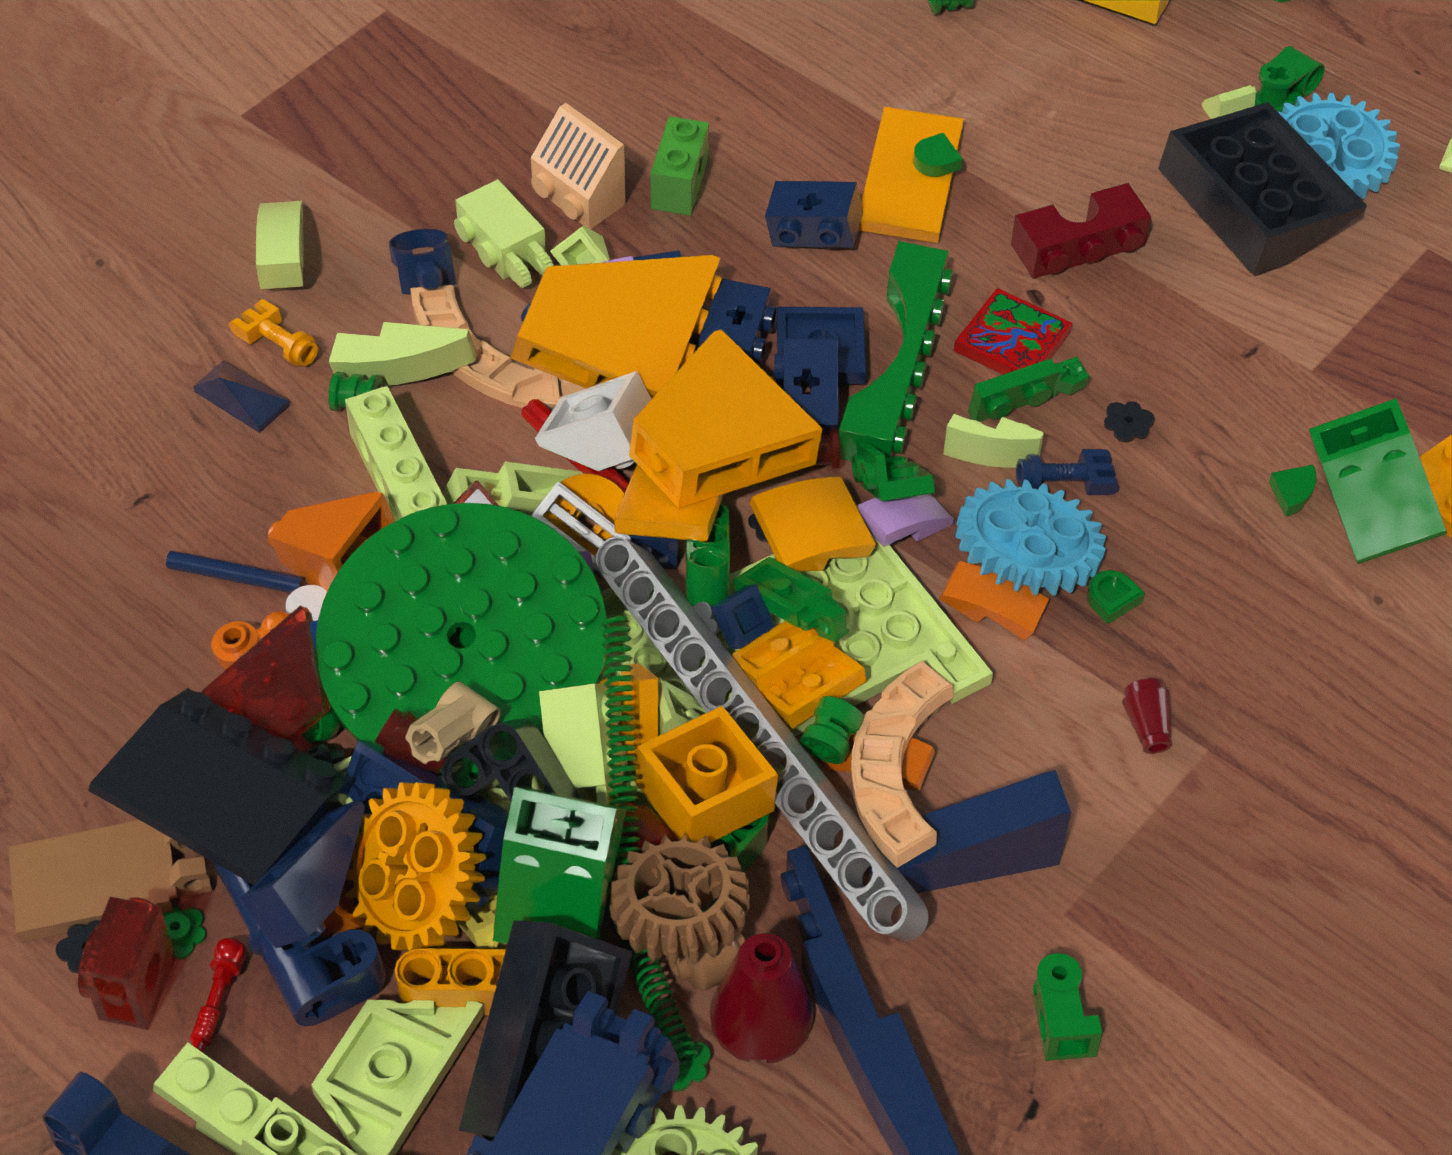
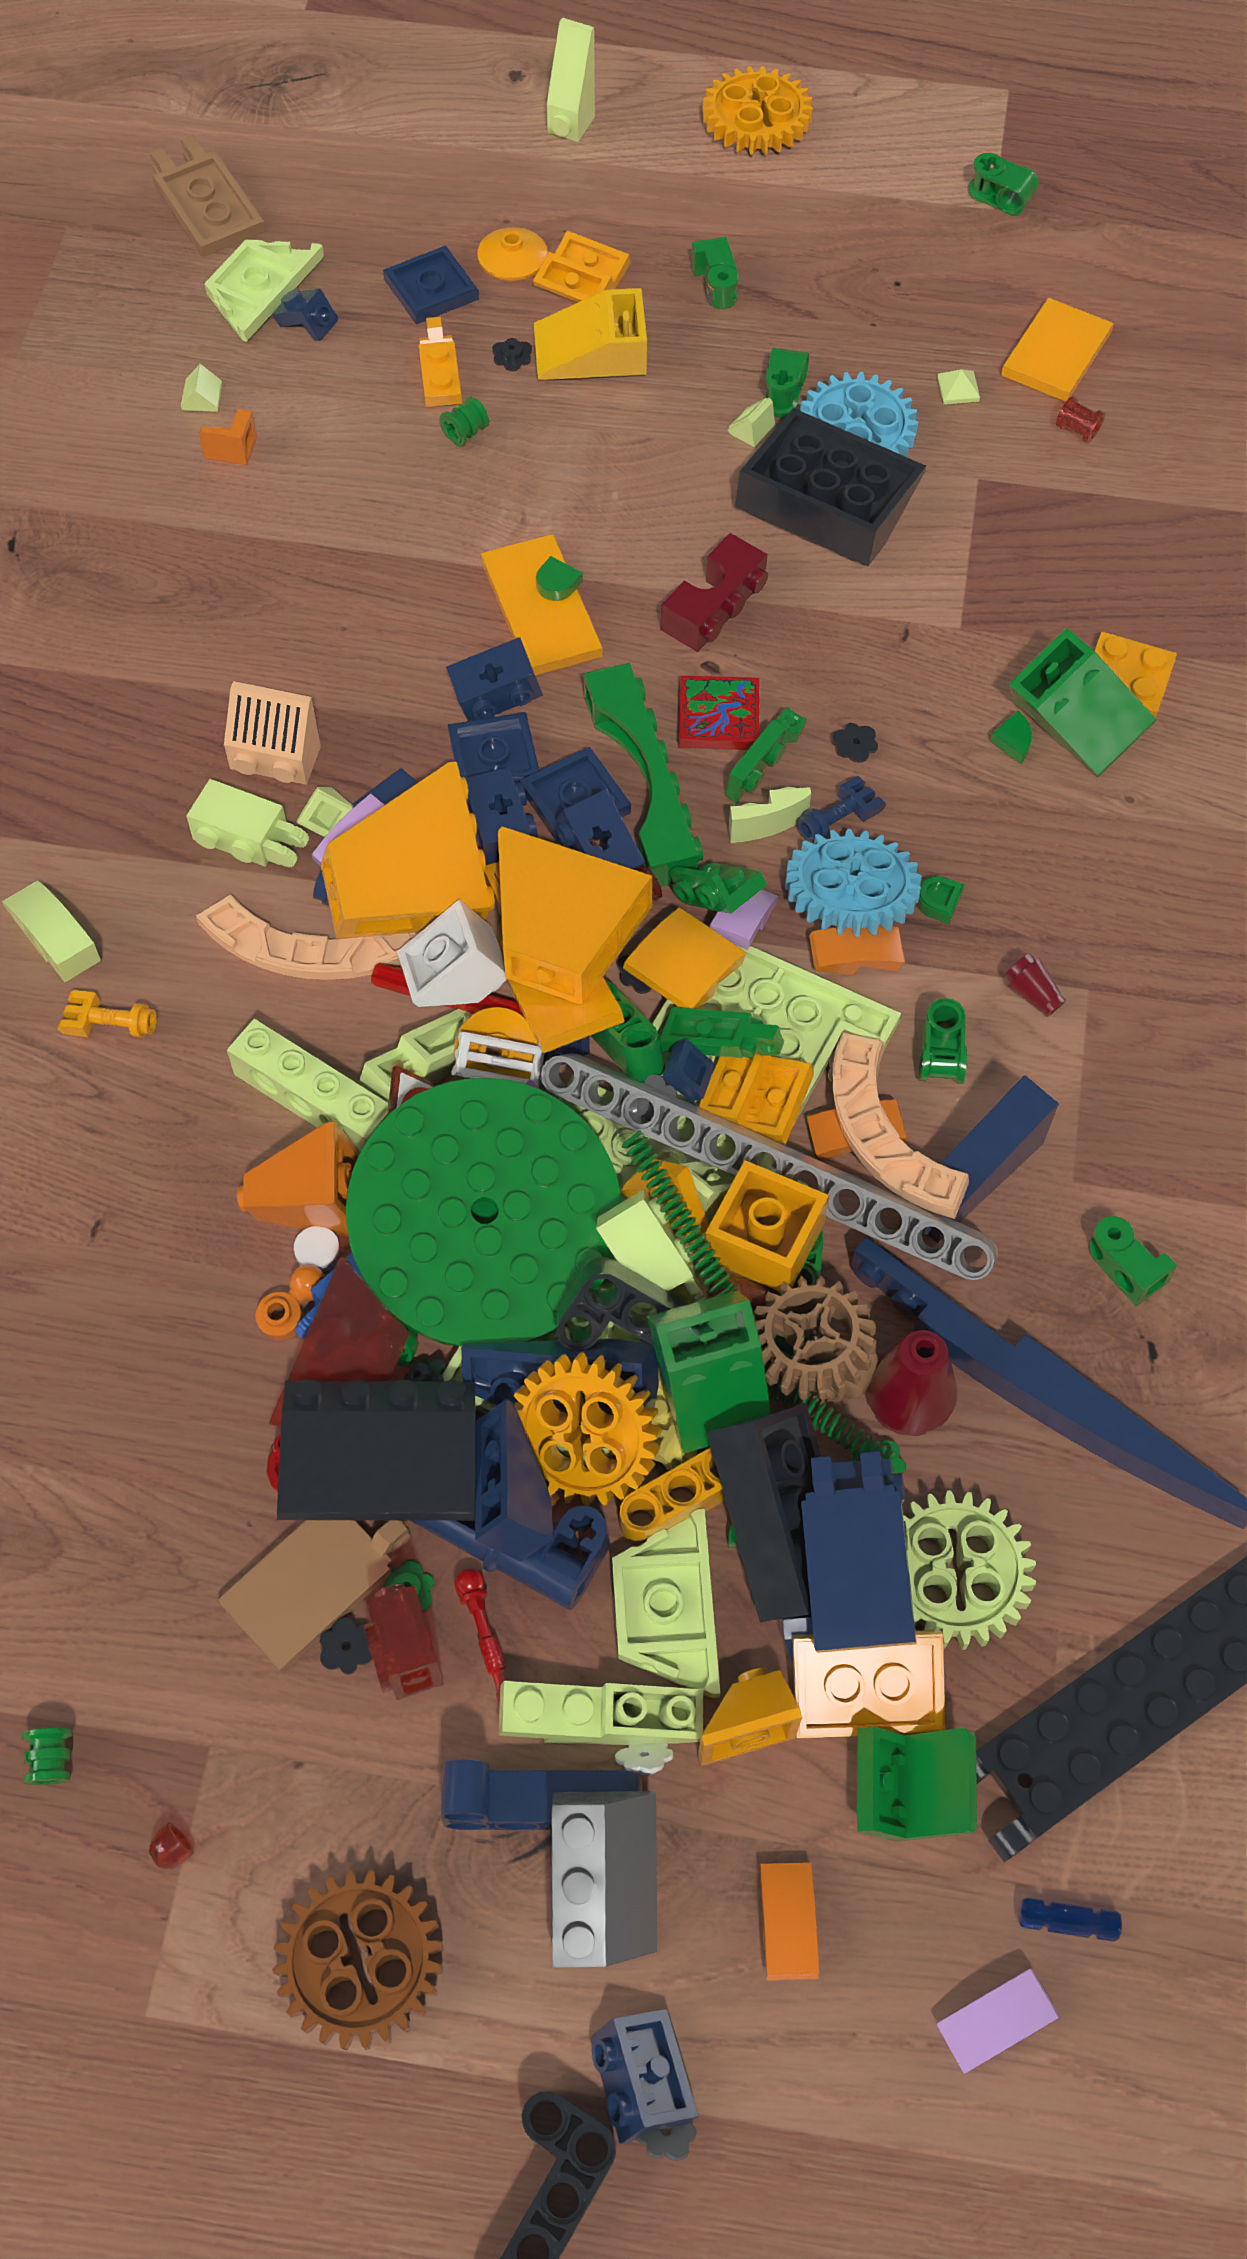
camera: 30 degrees left, 10 degrees up
dark blue bar [166,550,305,593] -> none
dark blue slope [193,360,290,433] -> none
green bush [328,371,382,411] -> none
yellowish green slope [329,322,477,386] -> none
clear red cone [375,708,450,774] -> none
dark blue piece [389,228,456,294] -> none
tan piece [405,681,501,764] -> none
bright green brick [650,116,709,216] -> none
green wheel [800,696,864,764] -> none
none -> dark blue tile [448,712,539,783]
none -> green piece [919,998,967,1084]

